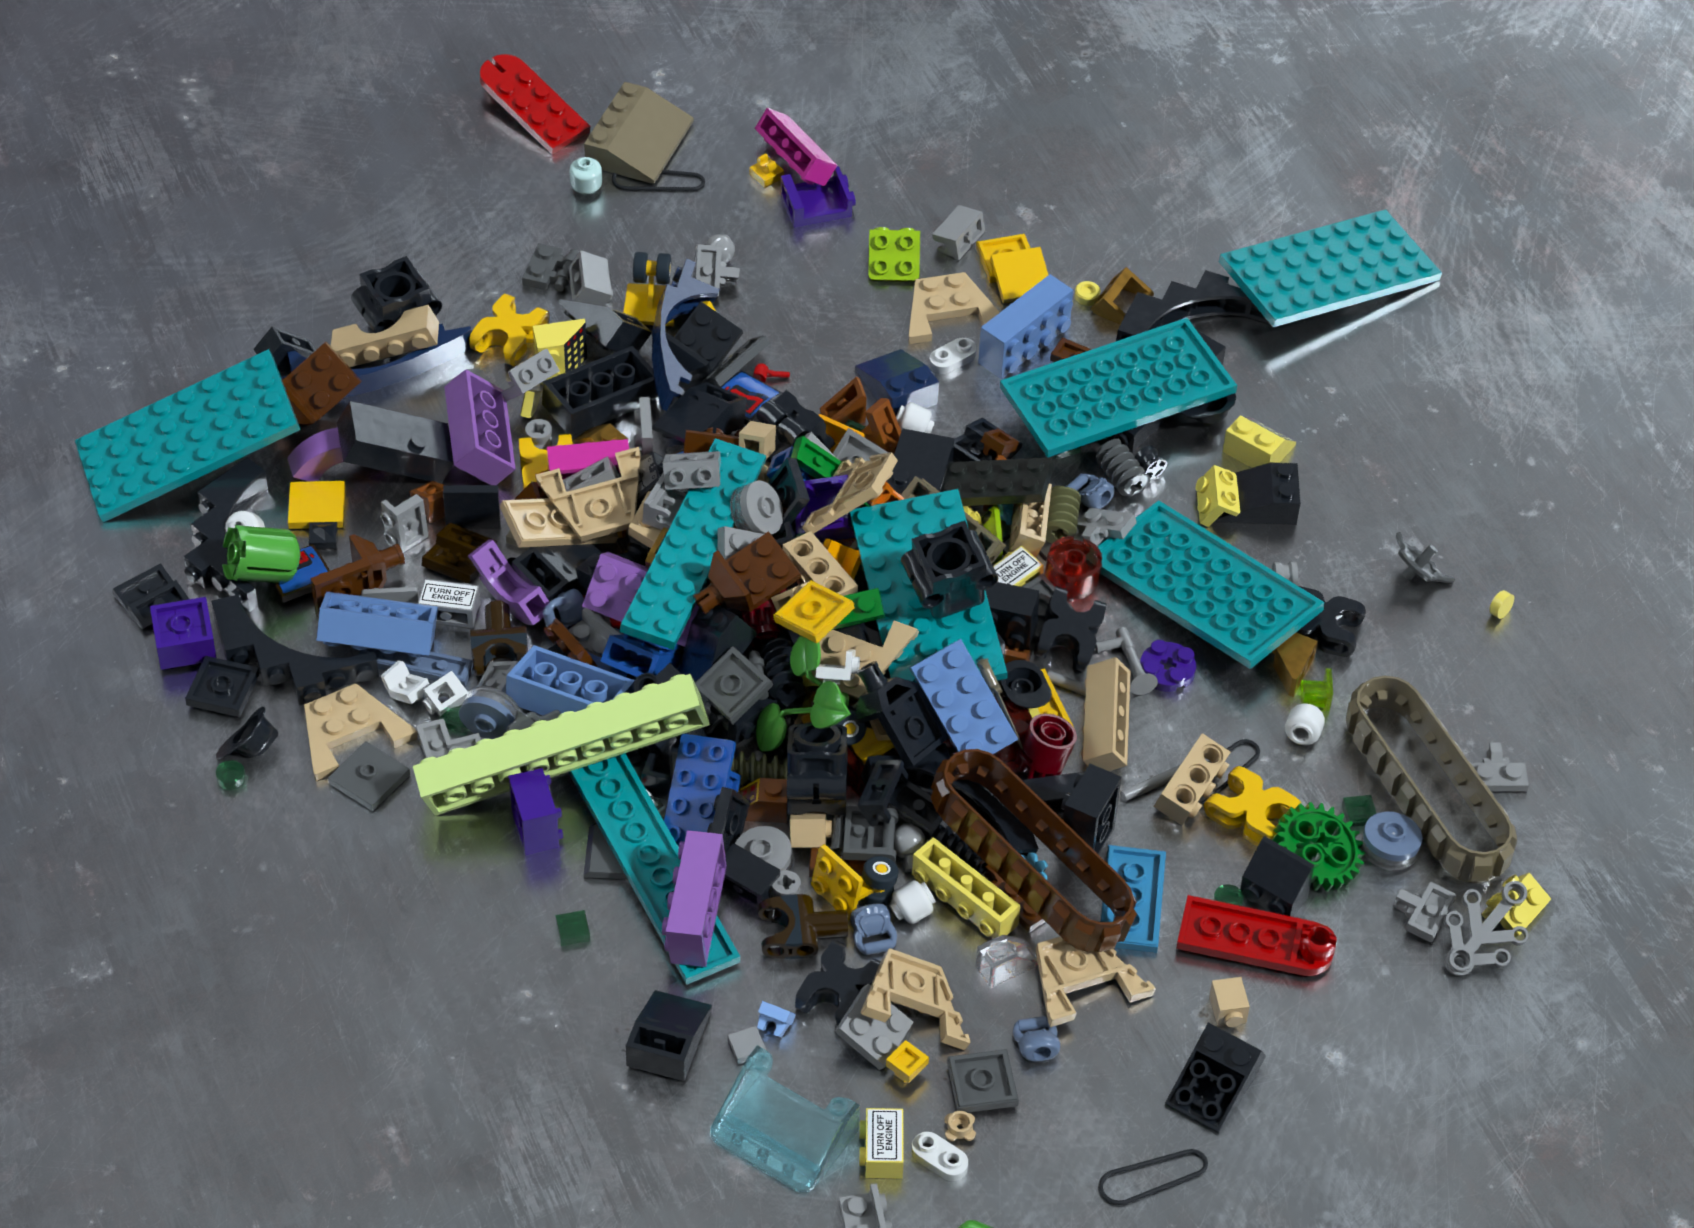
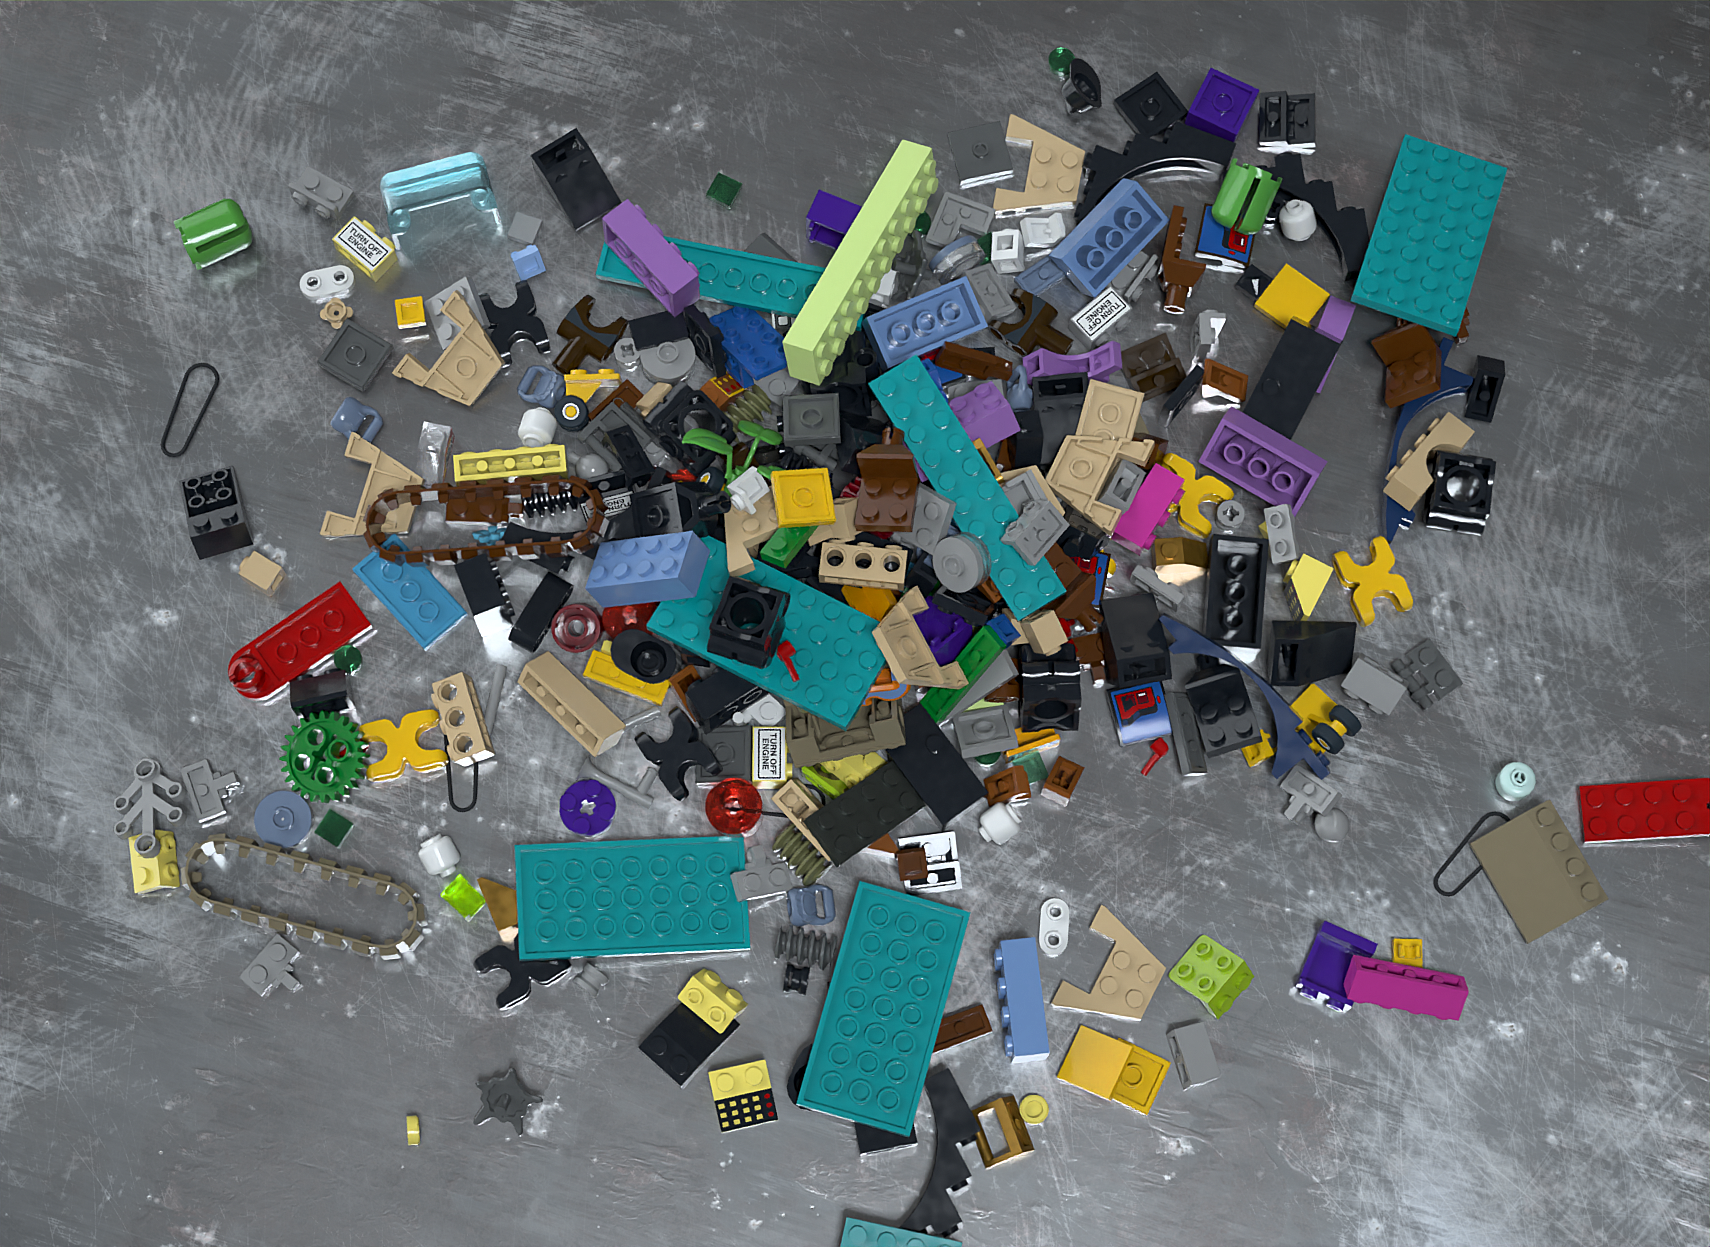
camera: 130 degrees right, 25 degrees up
dark blue slope [855,349,939,416] -> none
dark tan sword [977,658,1023,749] -> none

